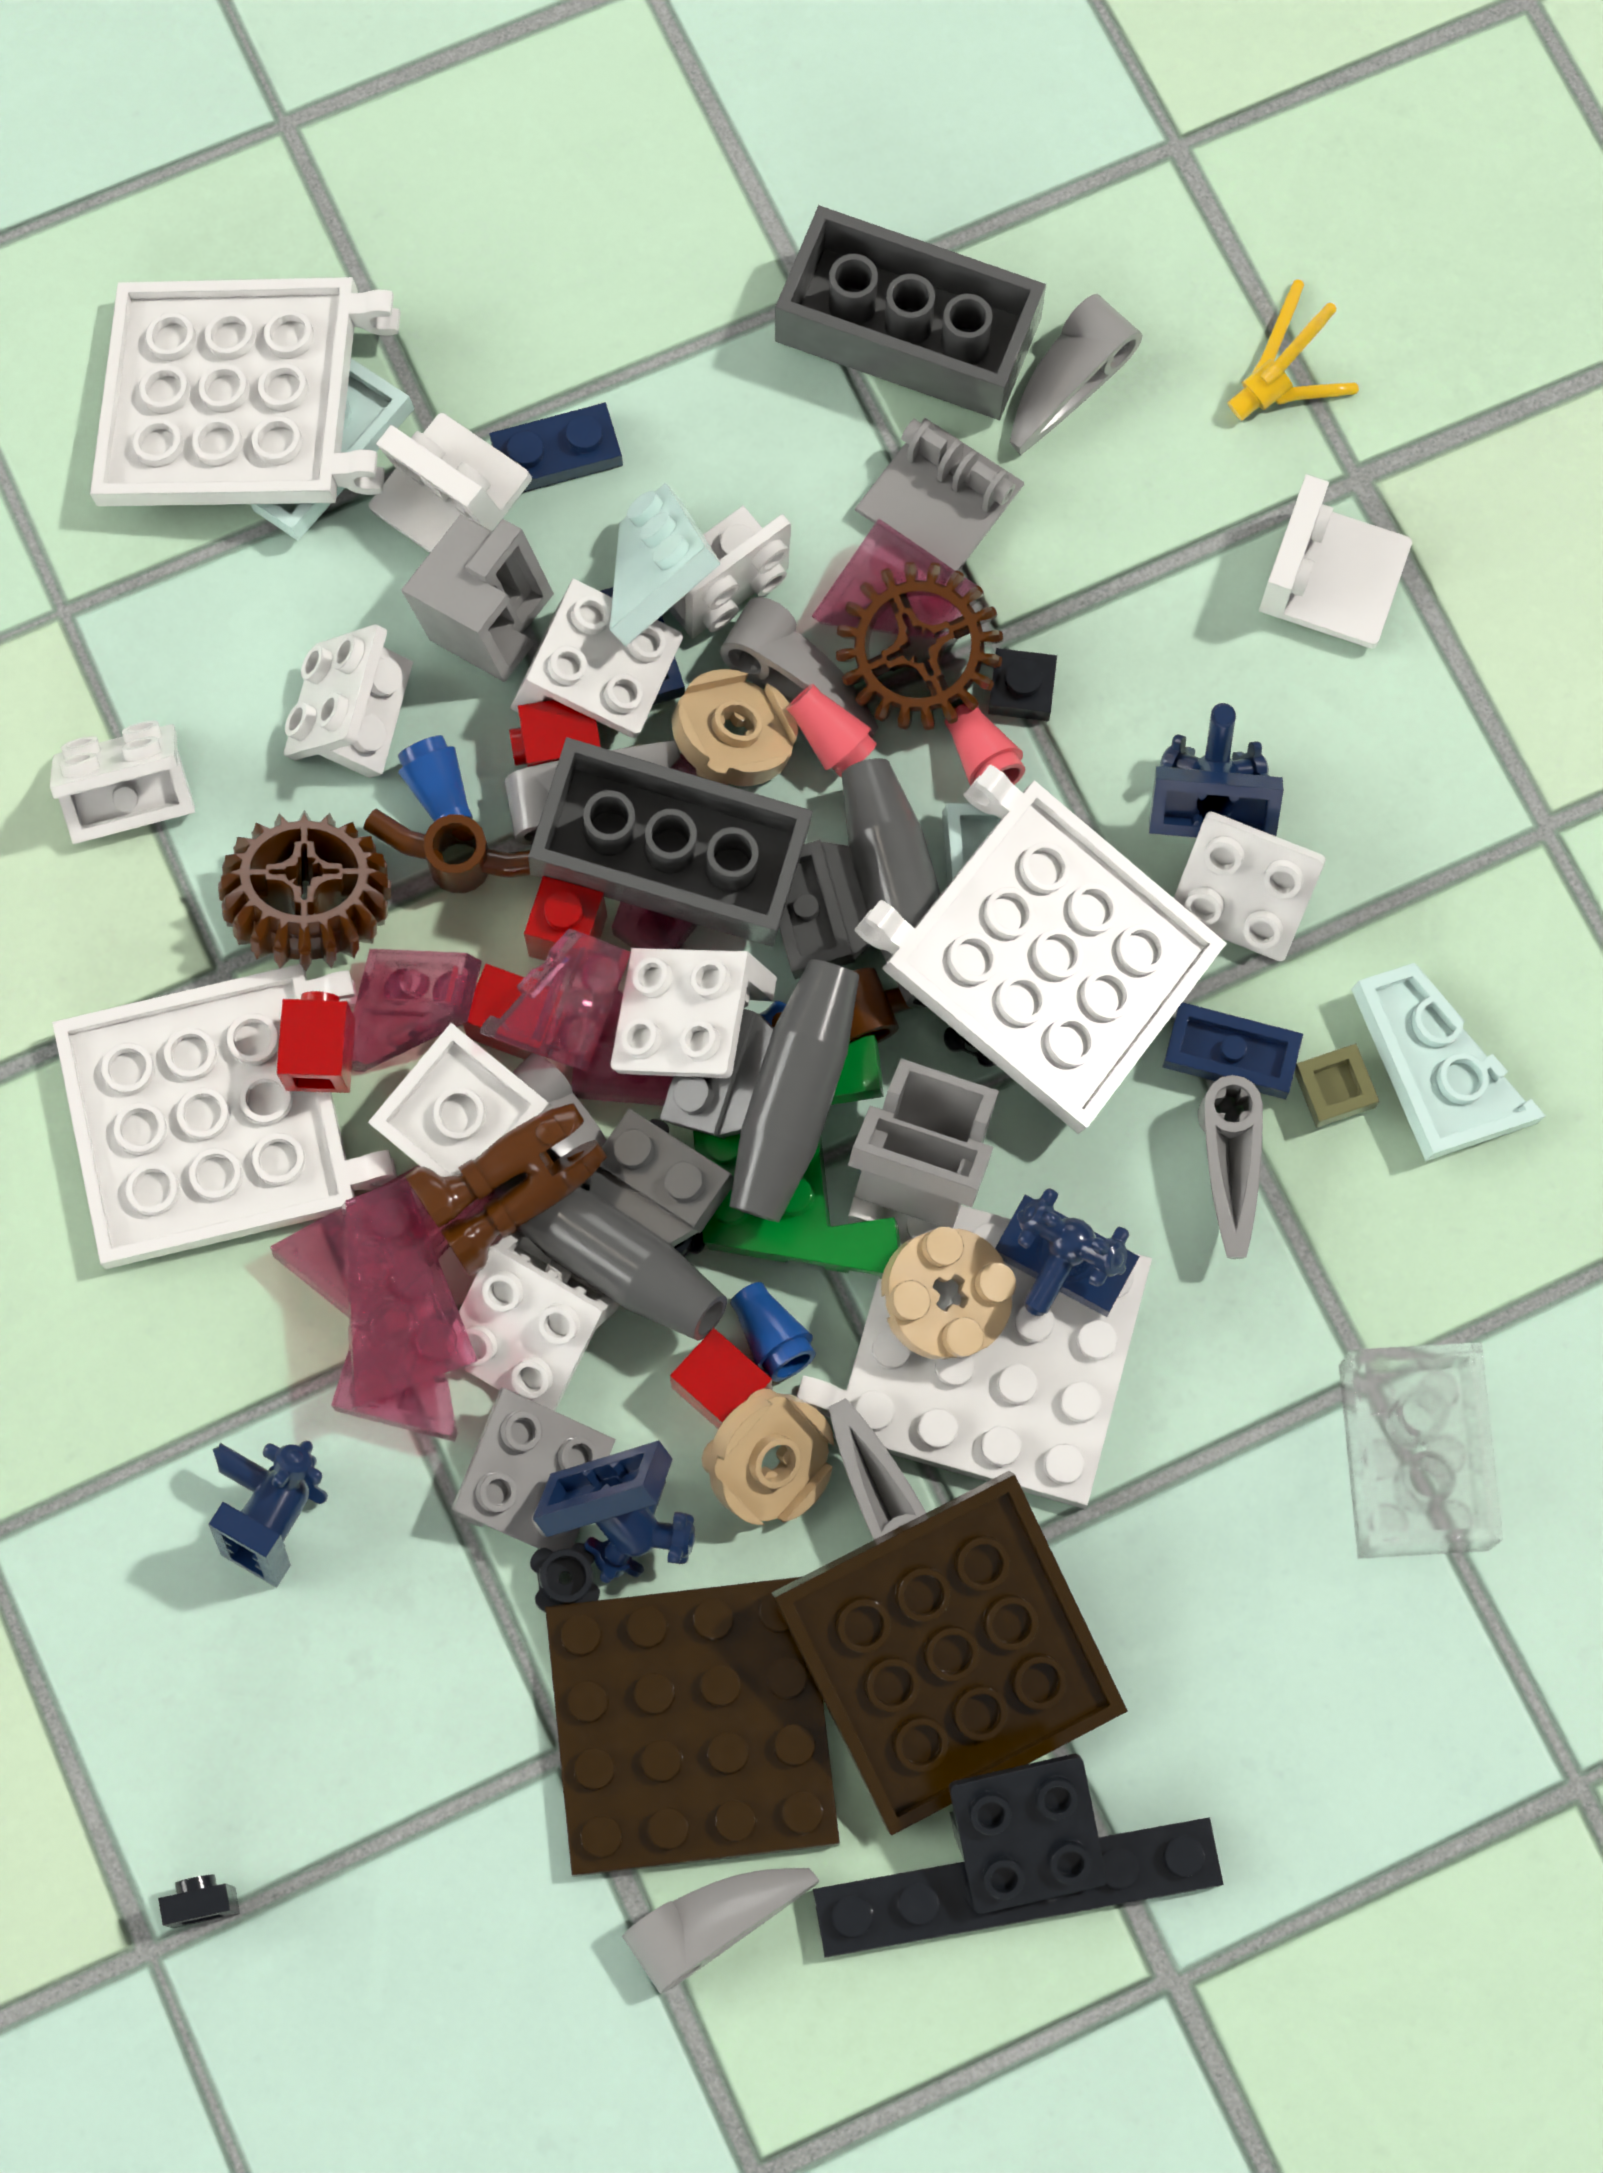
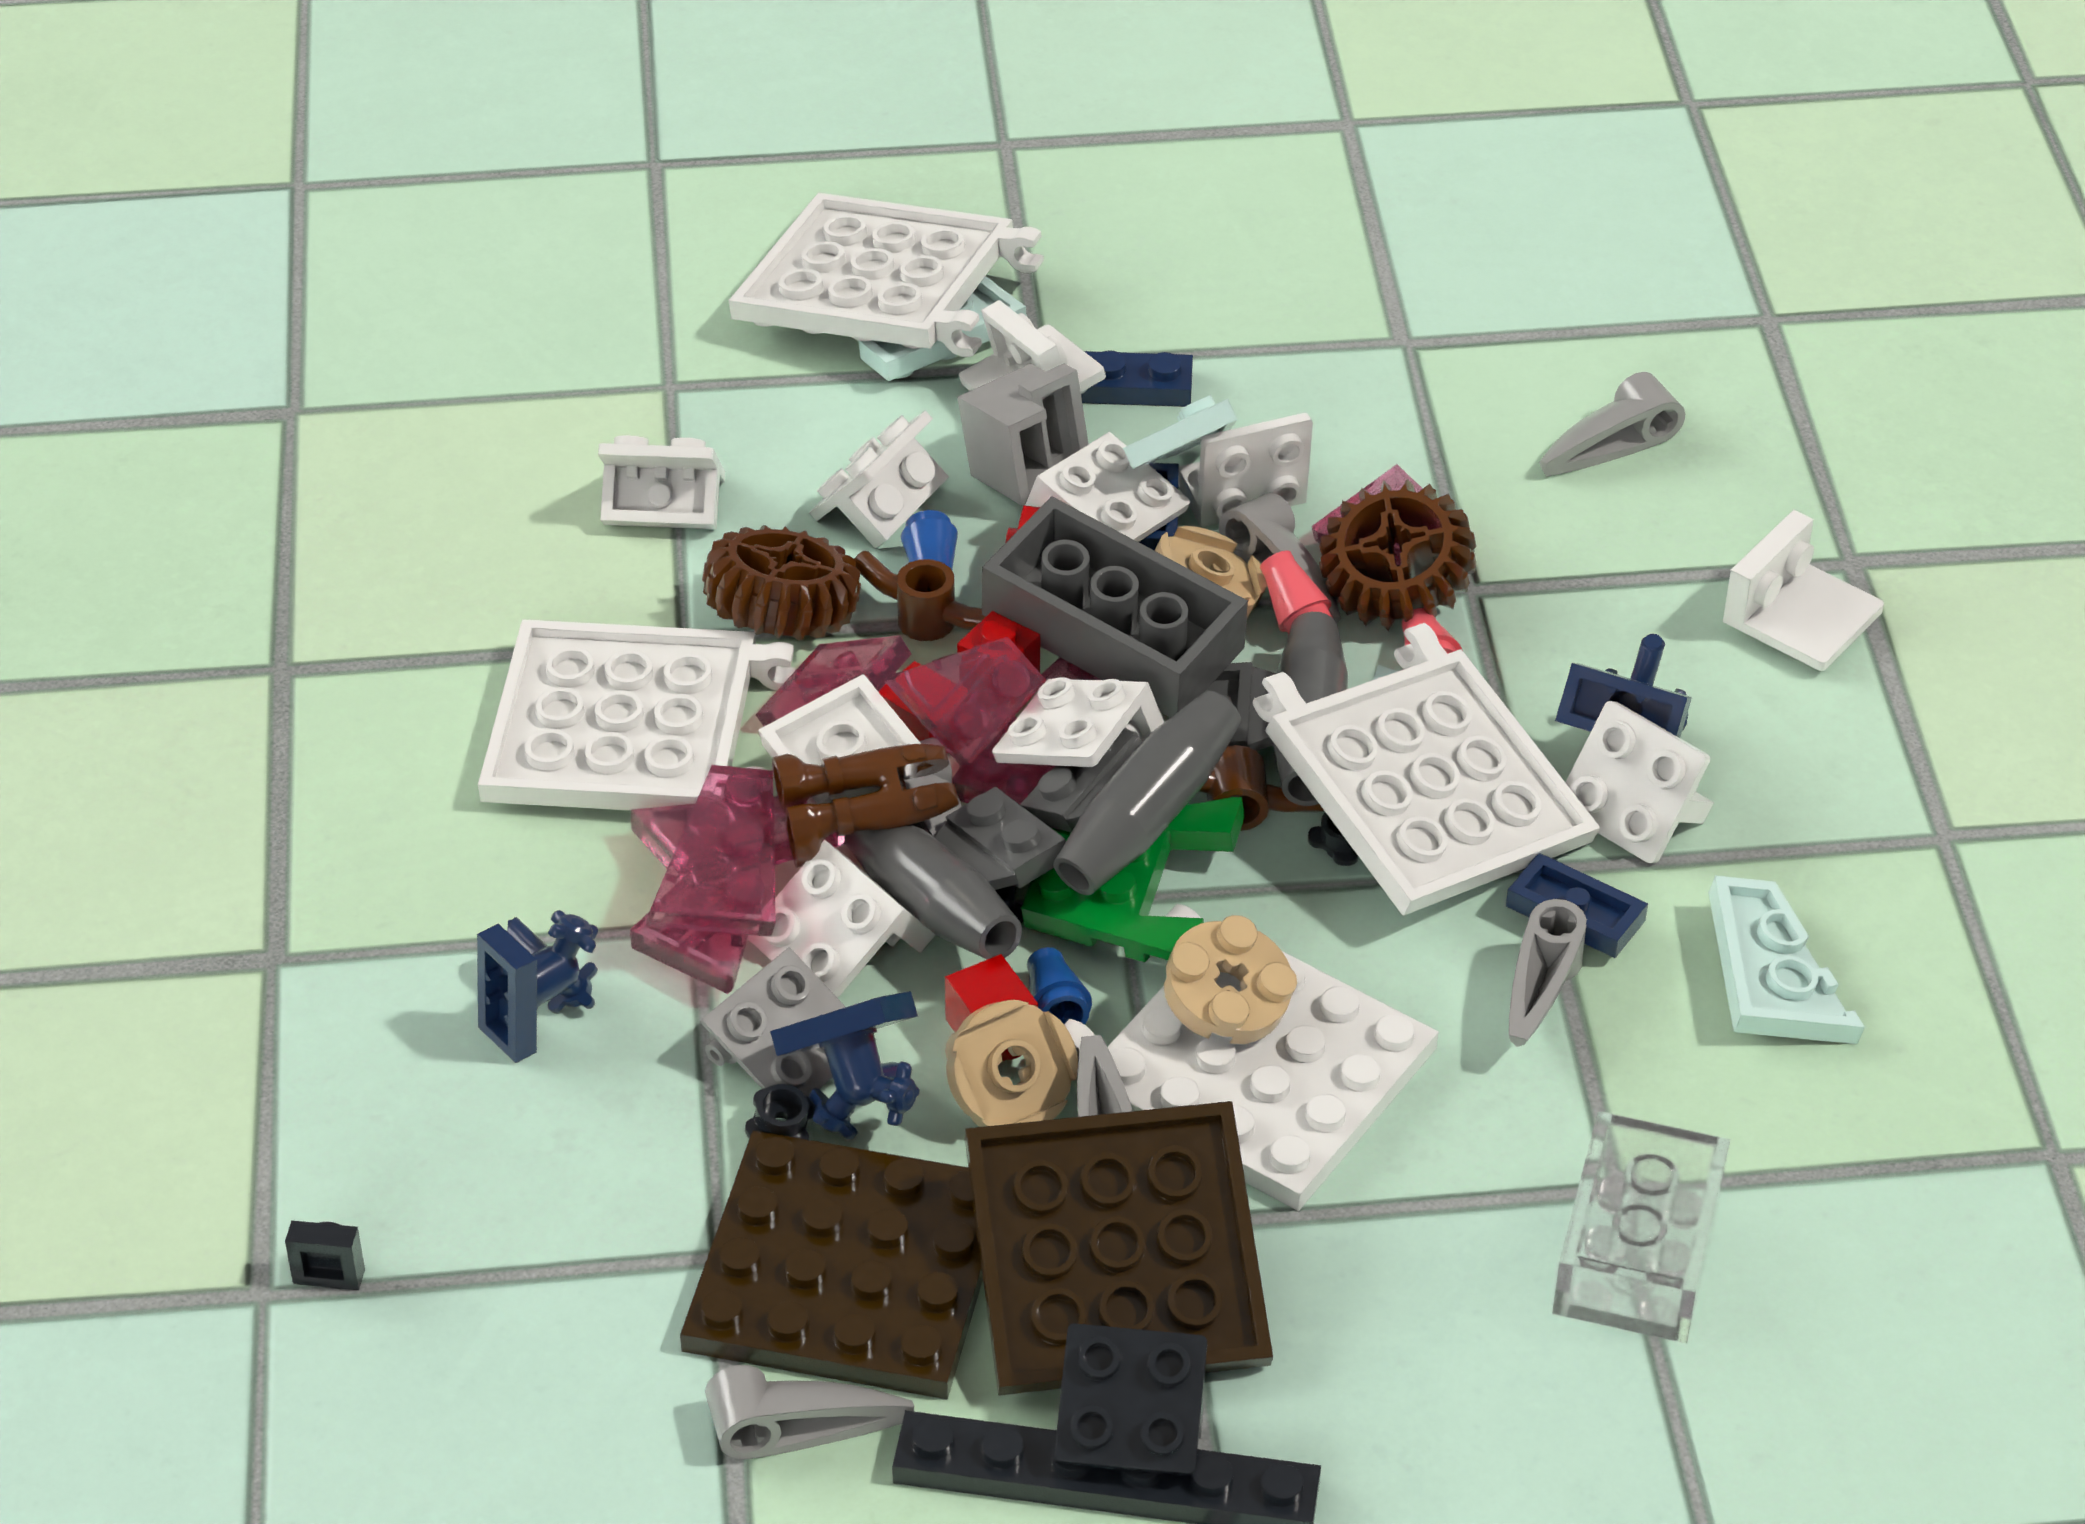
camera: 20 degrees right, 30 degrees down
red brick [276,991,356,1093] -> none
dark grey brick [775,205,1046,420] -> none
light grey plate [848,1058,999,1228] -> none
light grey hinge [855,418,1024,574] -> none
black plate [988,648,1057,721] -> none
dark blue piece [995,1188,1140,1317] -> none
yellow plant [1227,279,1359,421] -> none
olive plate [1294,1044,1380,1128] -> none

